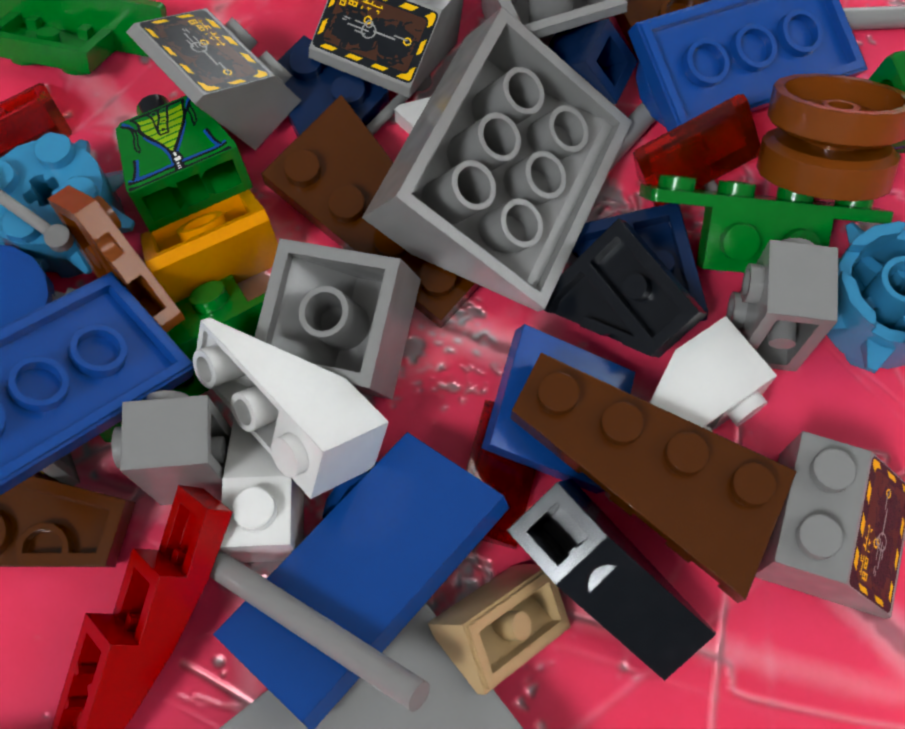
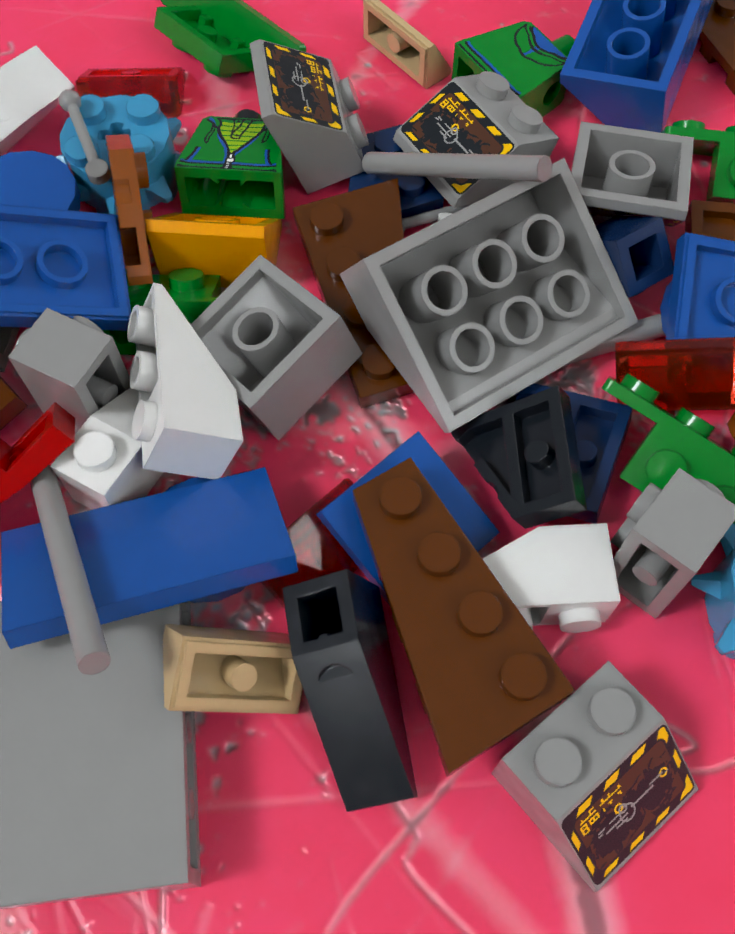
camera: 30 degrees right, 5 degrees down
none -> light grey bar [362,152,552,182]

